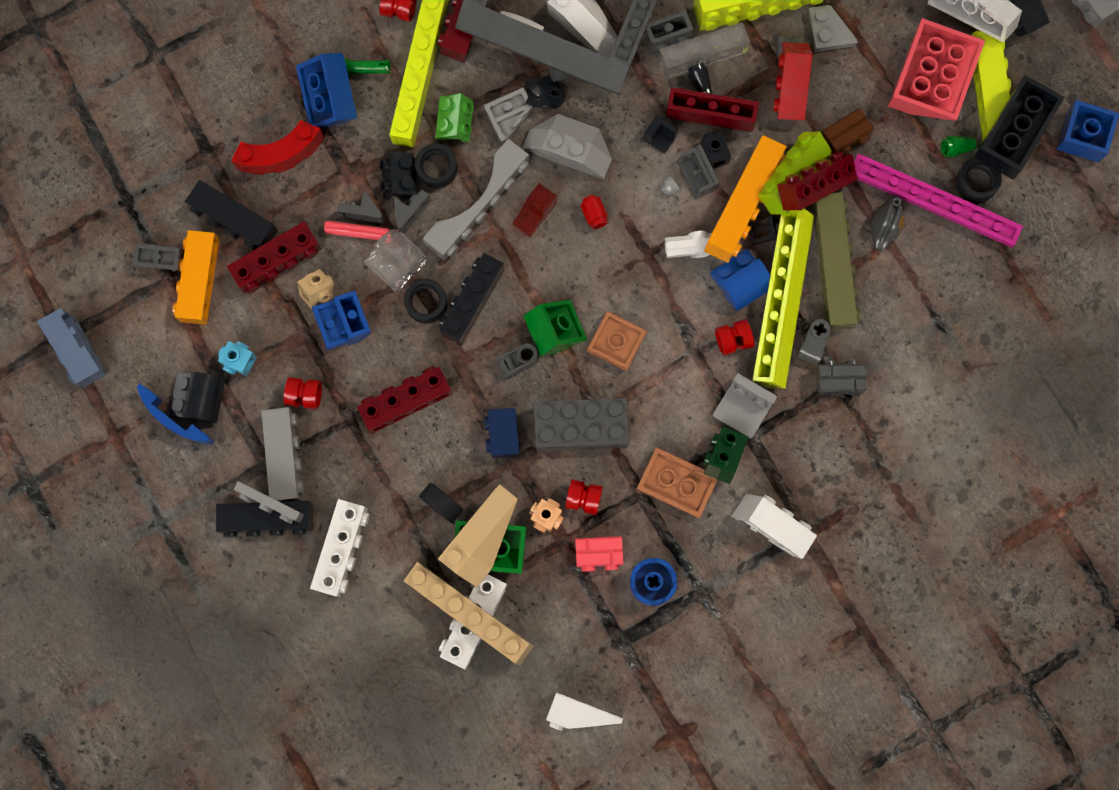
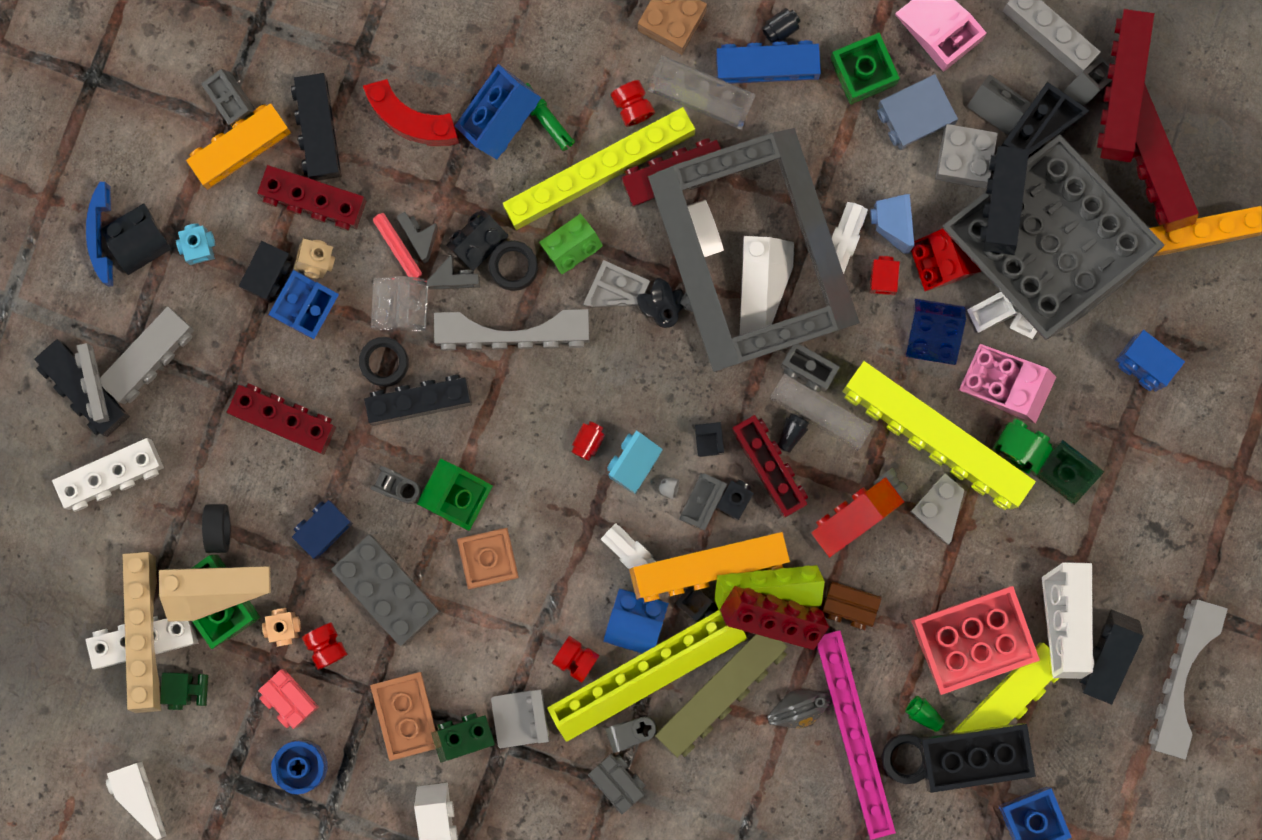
camera: 50 degrees right, 5 degrees up
sand blue wedge [37,308,107,388] -> none
red wheel [284,377,322,410] -> none
clear red arch [512,183,557,238] -> none
light grey wedge [522,114,612,180] -> none
none -> dark green brick [160,672,209,710]
none -> black brick [239,240,293,303]
none -> medium azure slope [607,431,663,494]

